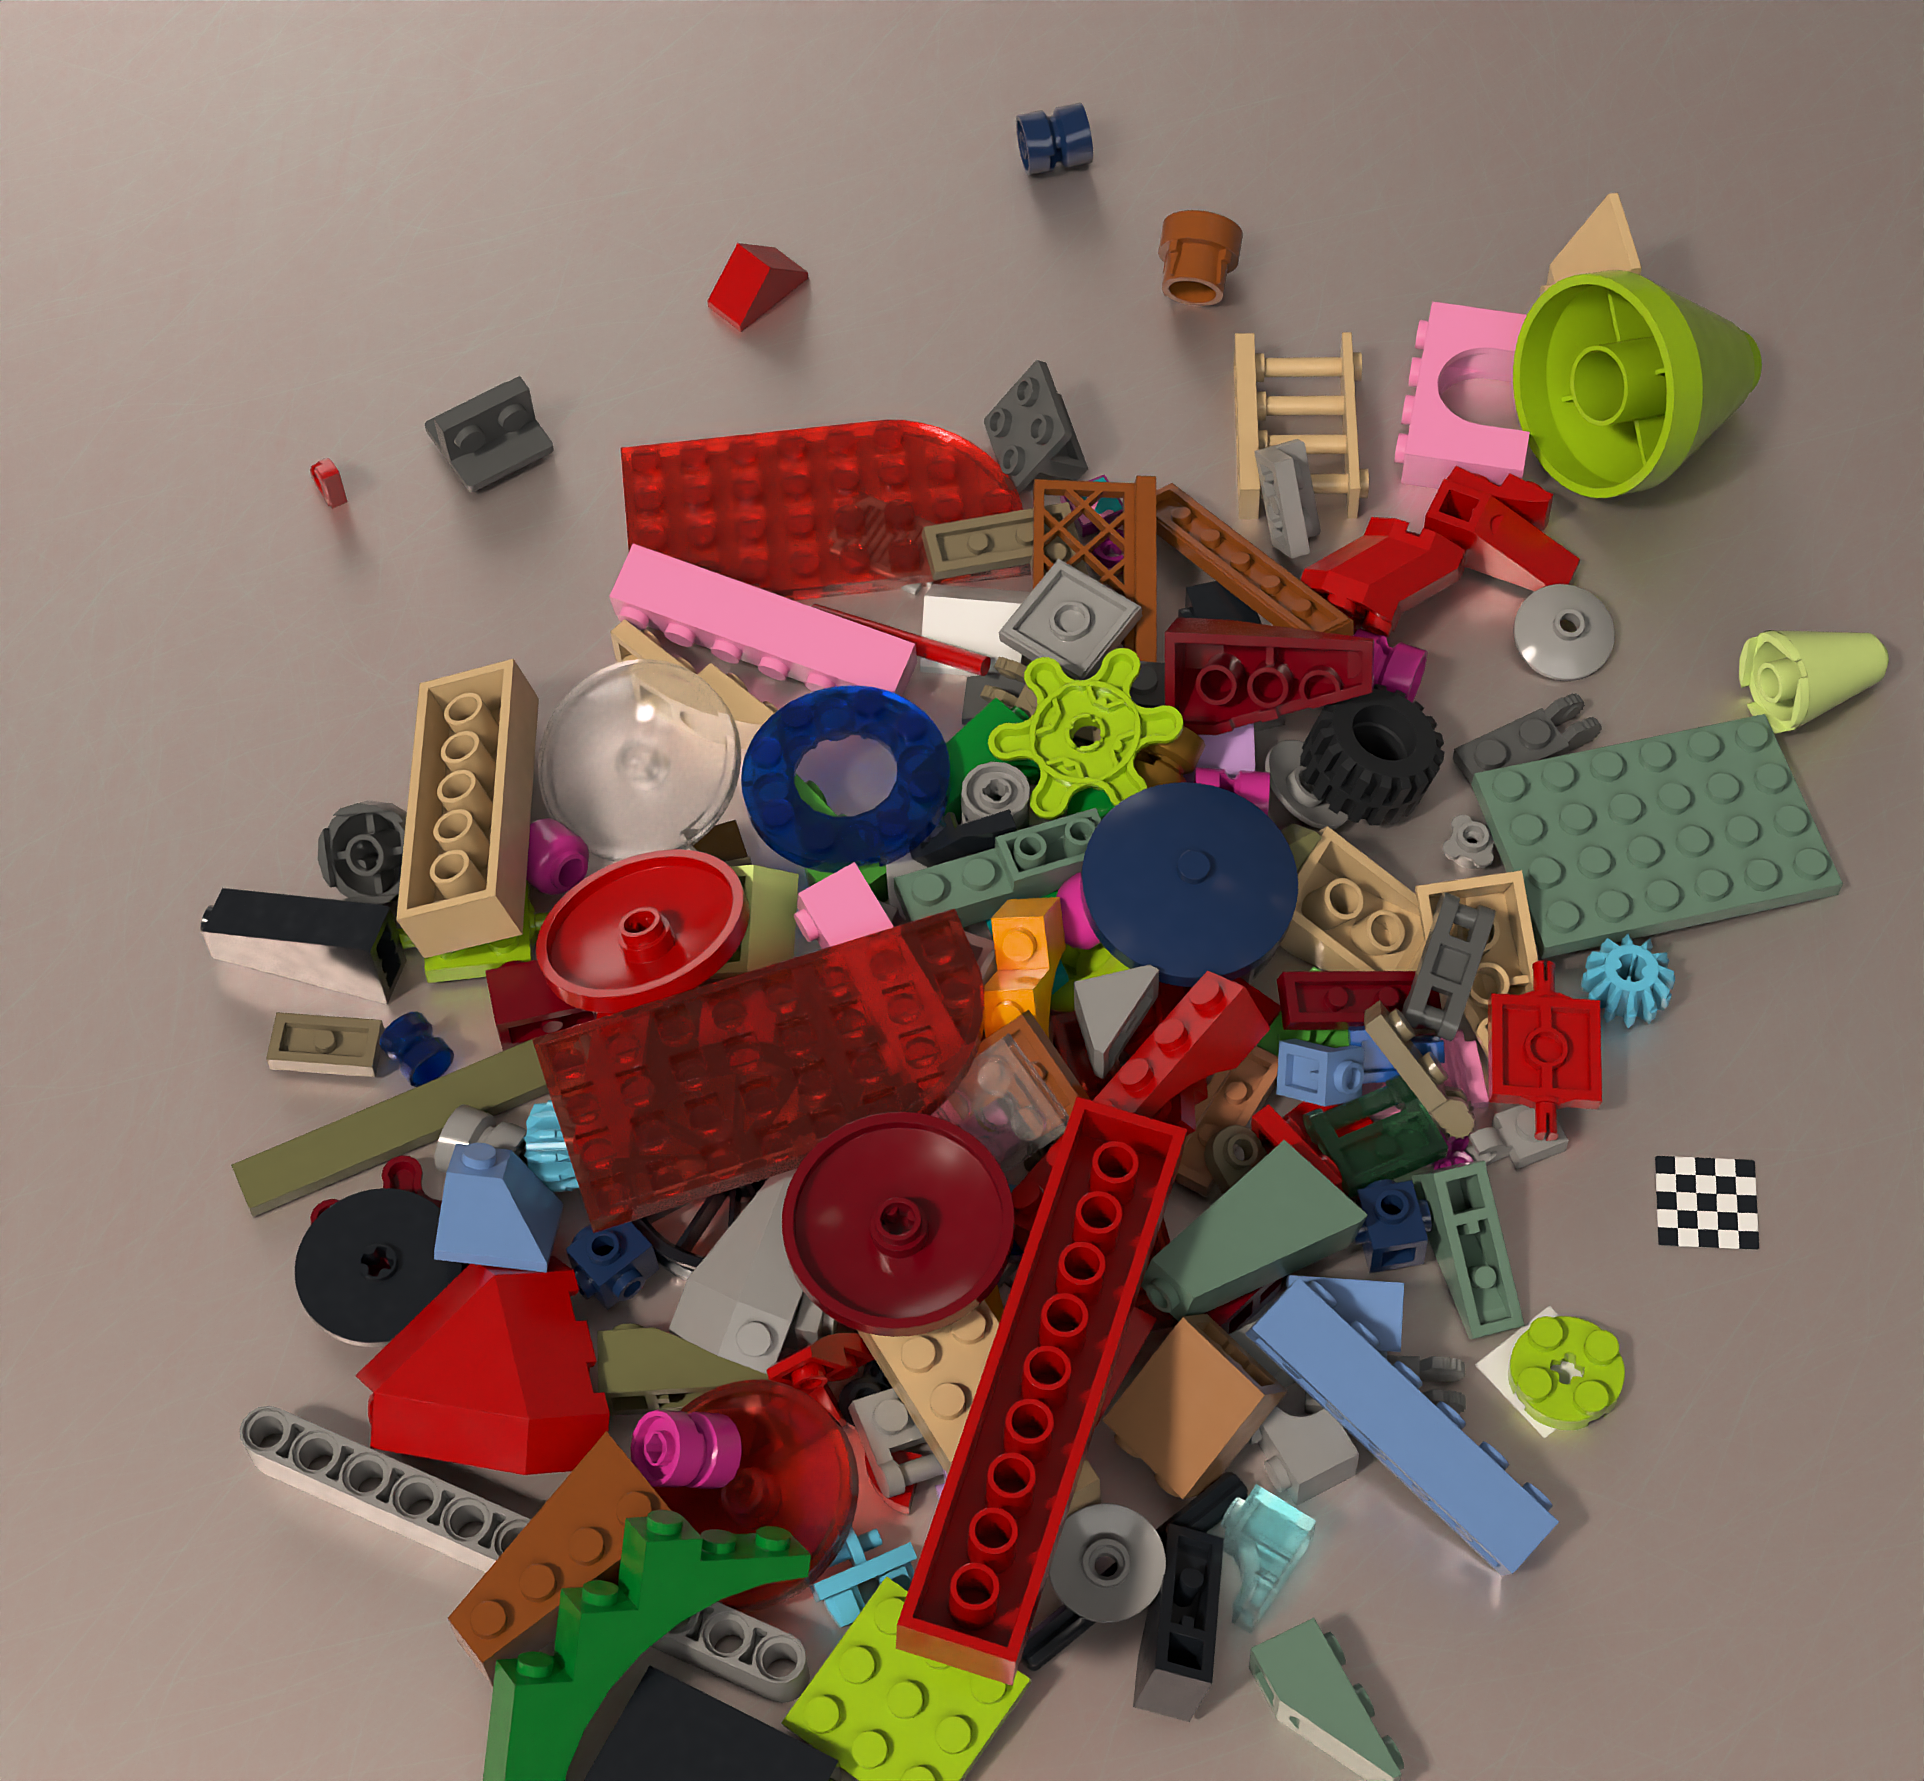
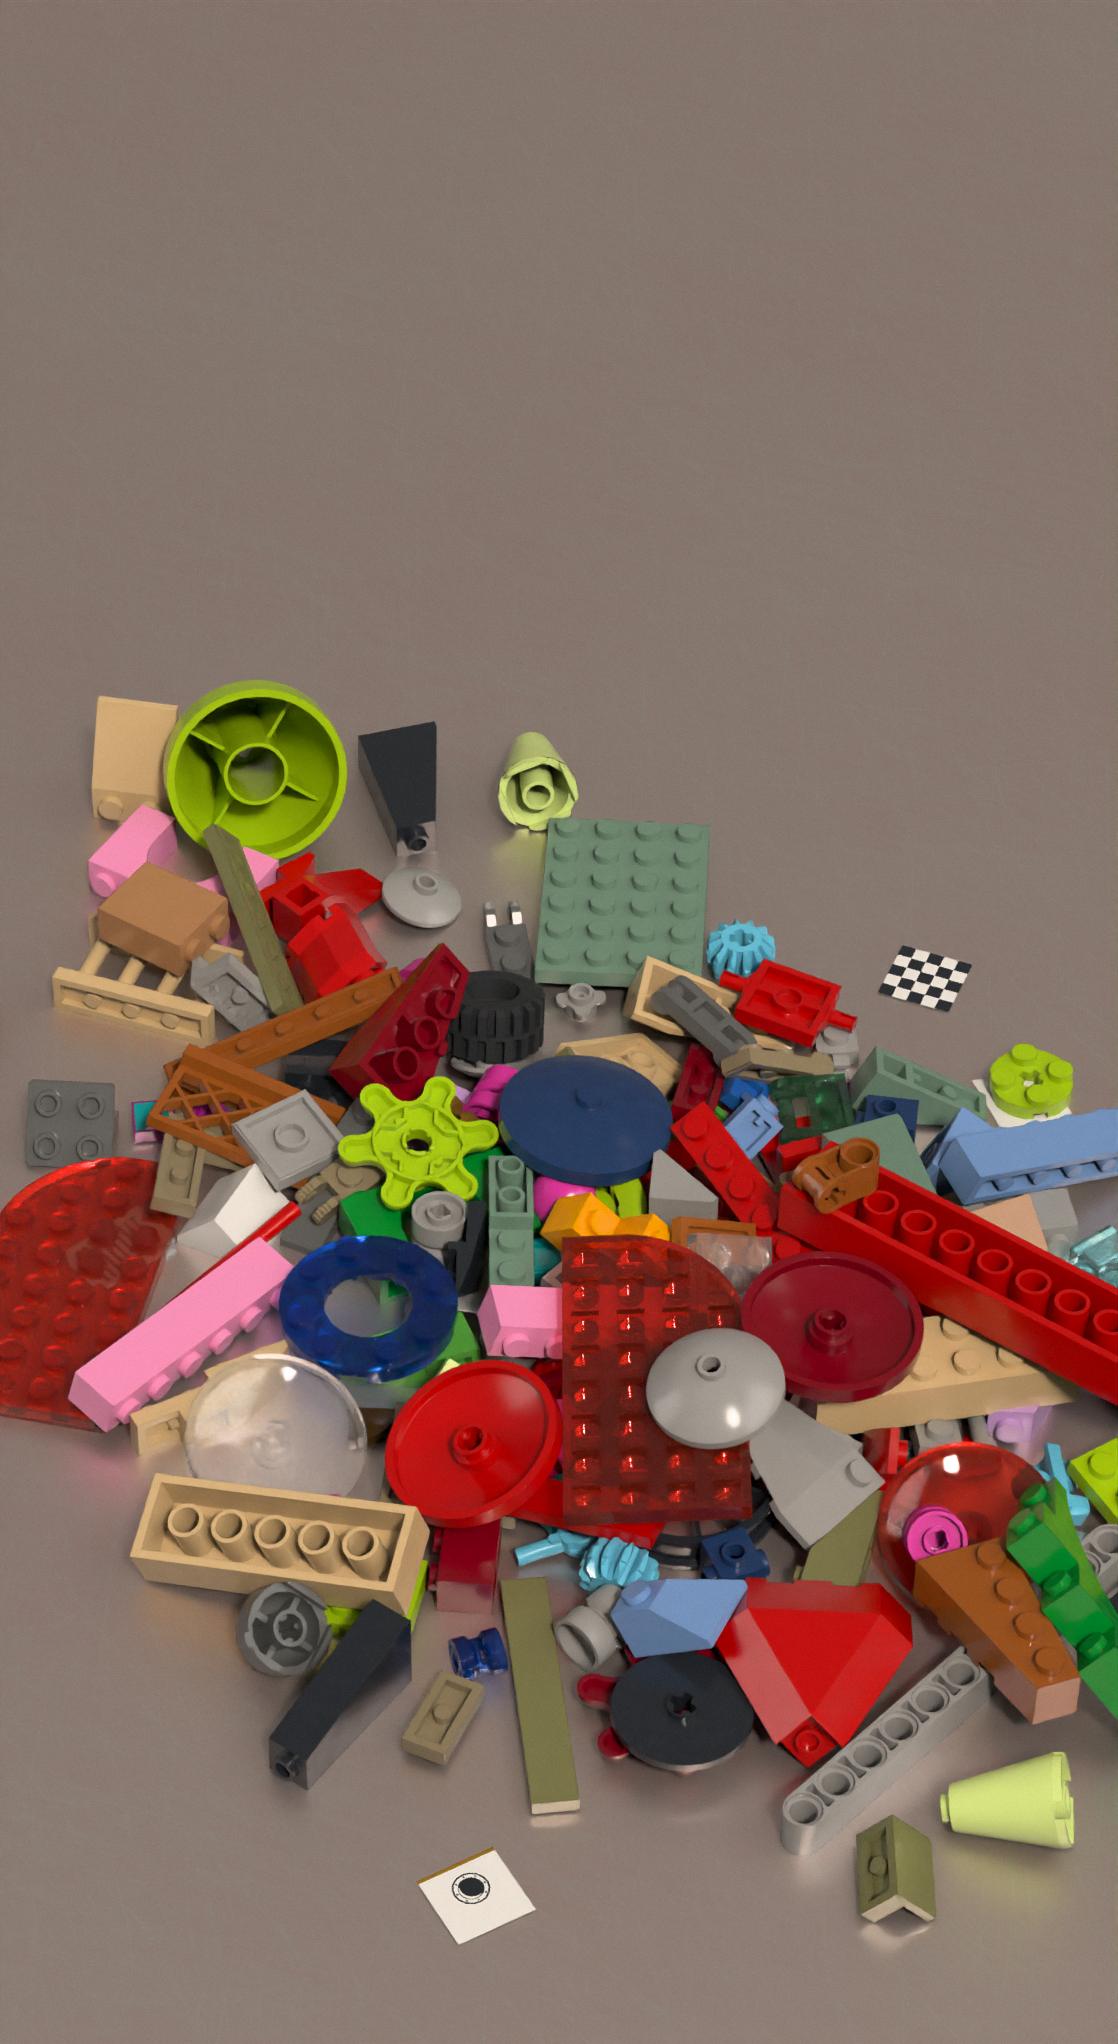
camera: 75 degrees left, 15 degrees down
none -> medium nougat brick [97,861,230,977]
none -> olive tile [202,823,304,1016]
none -> black slope [358,721,437,858]
none -> white sticker [416,1847,536,1945]
none -> light grey dish [646,1328,786,1449]
none -> dark orange piece [792,1137,880,1214]
none -> olive panel [856,1814,937,1923]
none -> yellowish green cone [940,1751,1075,1849]

